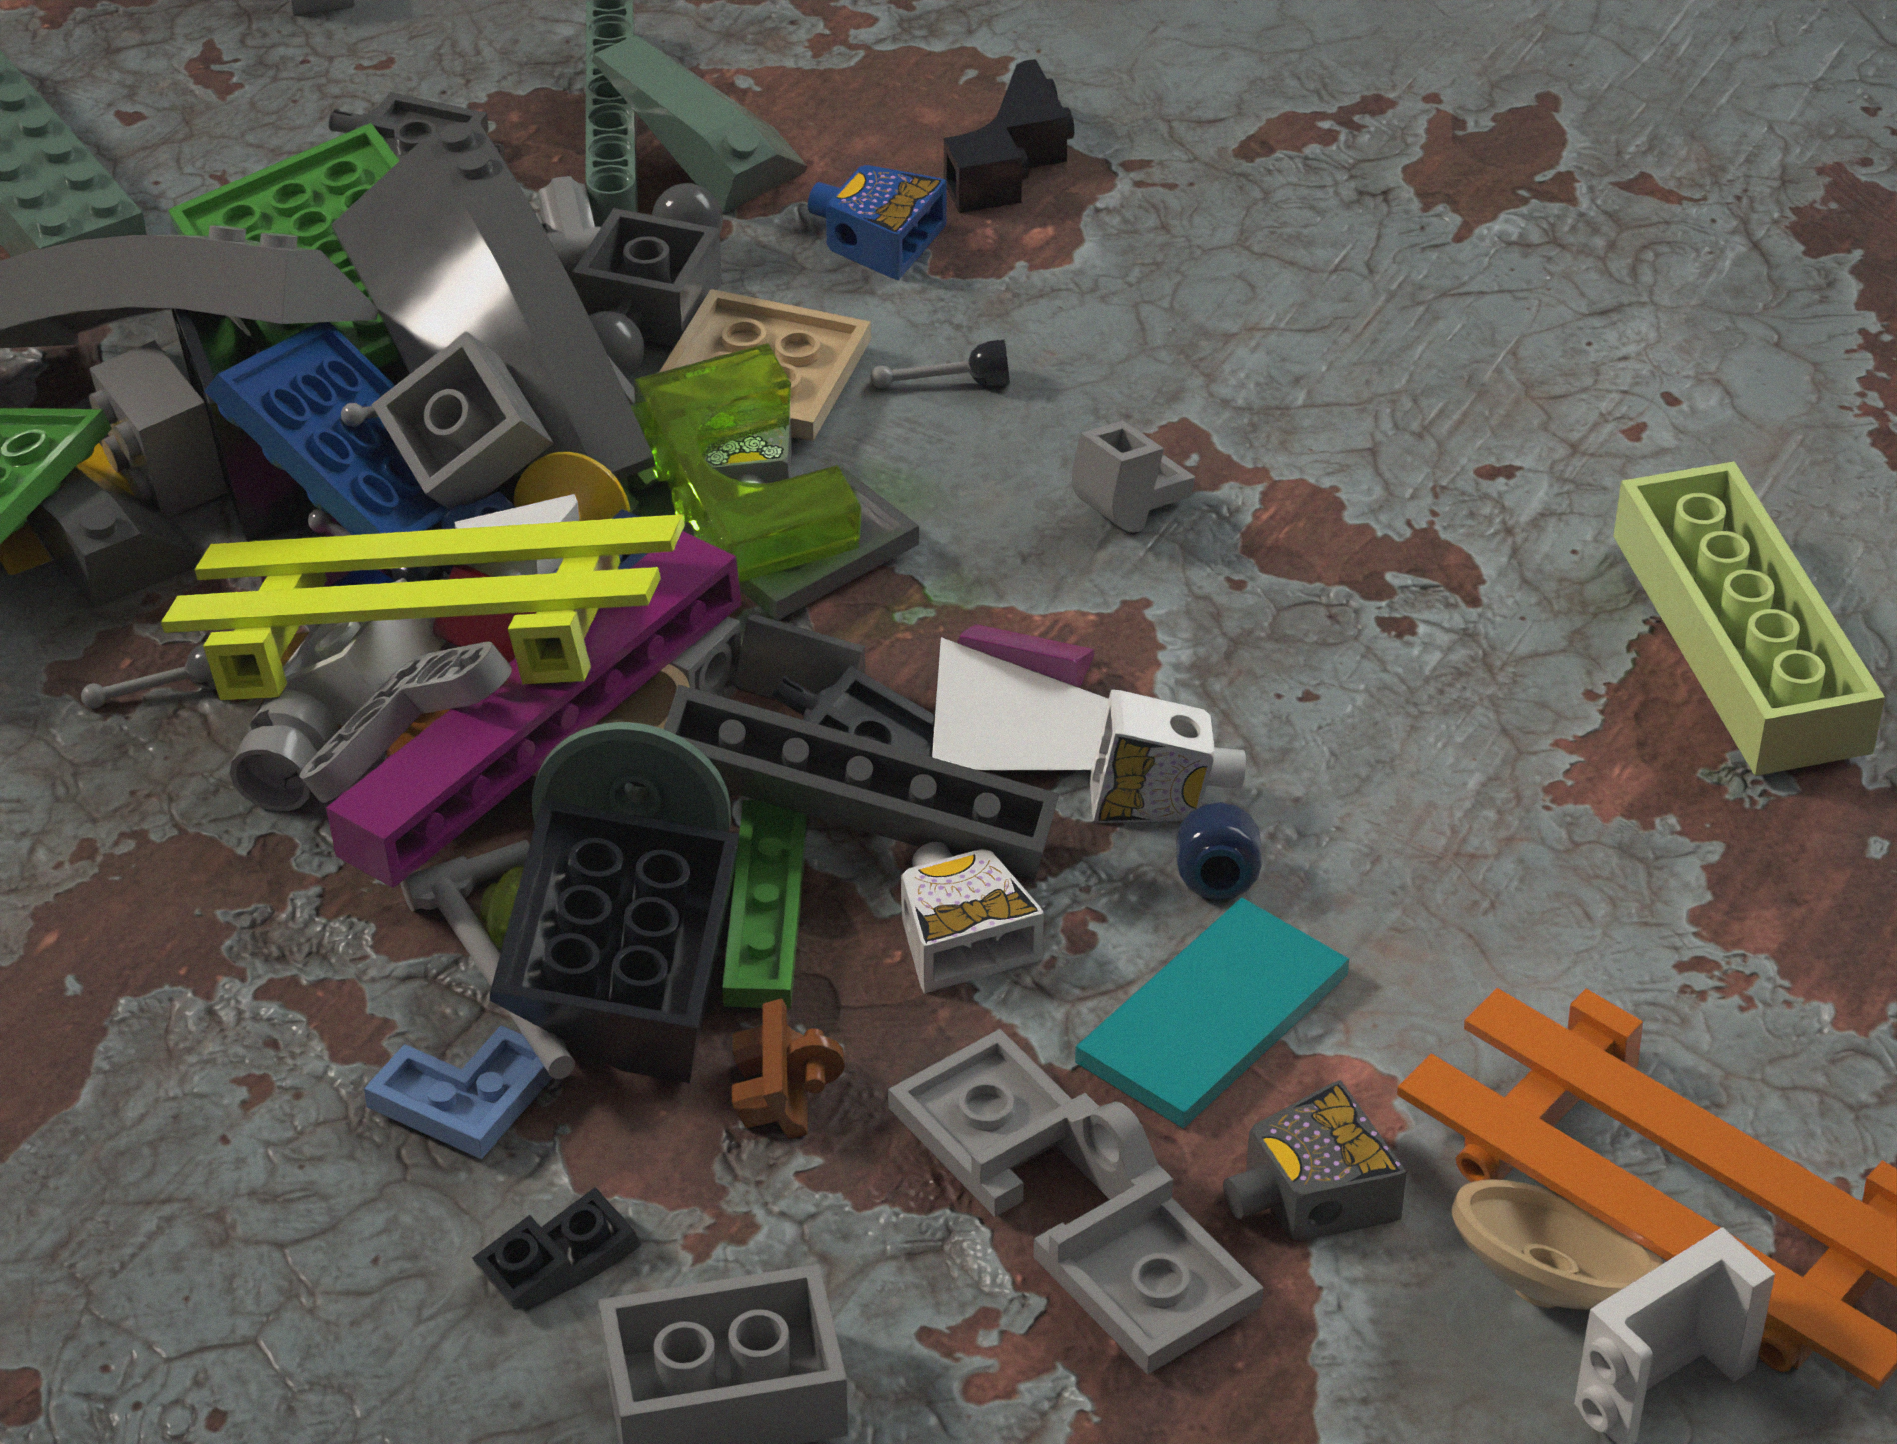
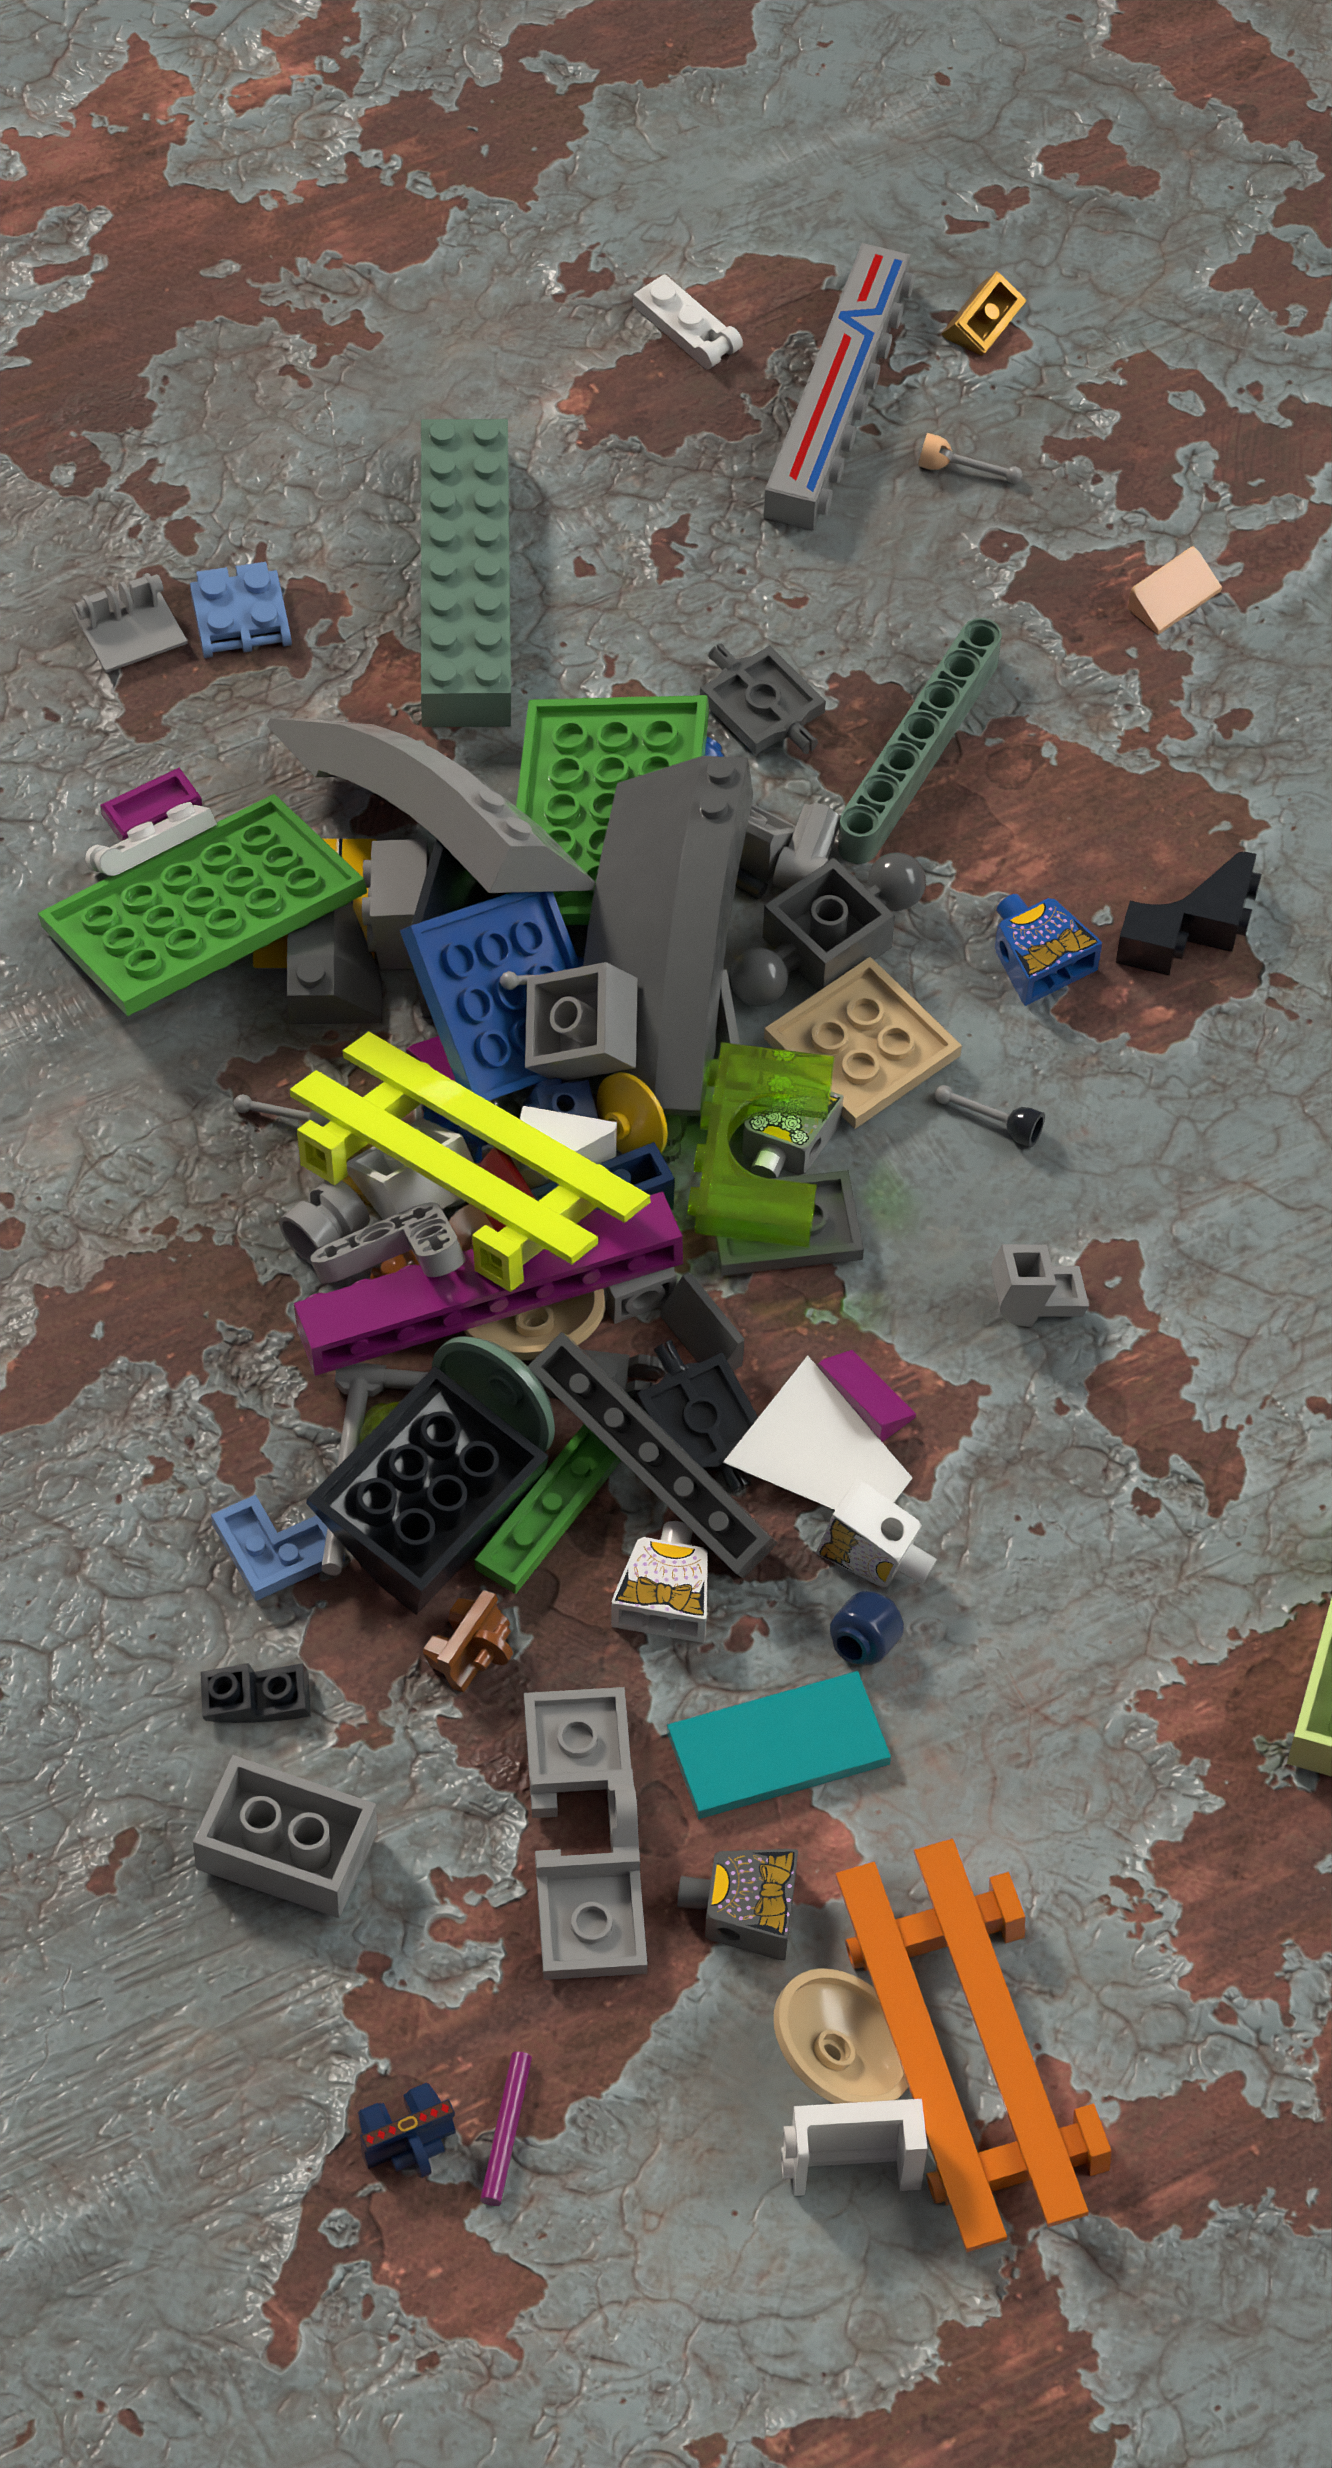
camera: 30 degrees right, 15 degrees up
sand green wedge [592,34,807,214] -> none

